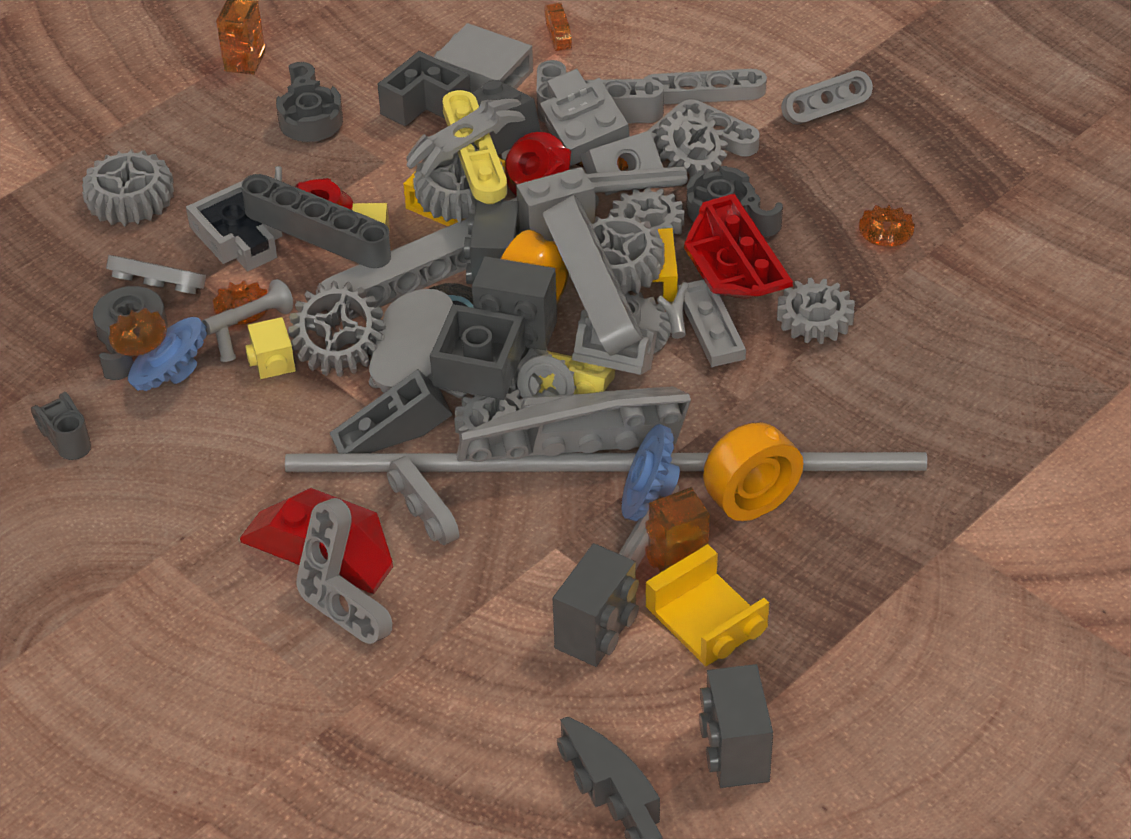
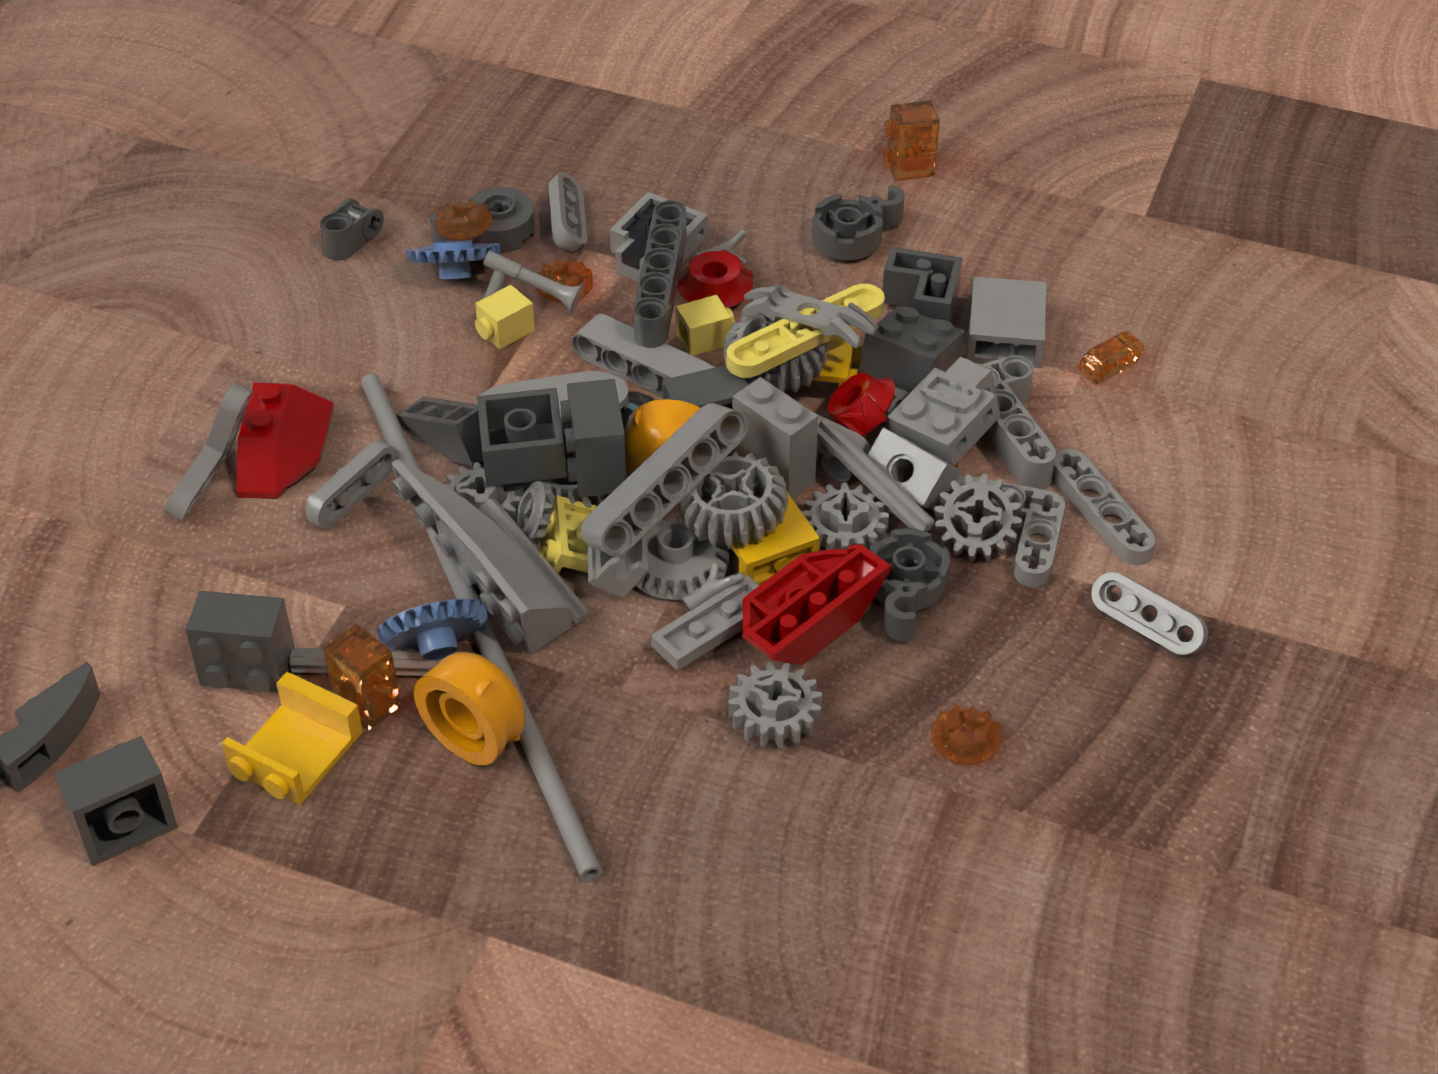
camera: 65 degrees right, 0 degrees up
light grey gear [82,149,174,227] -> none
light grey gear [288,280,386,377] -> none

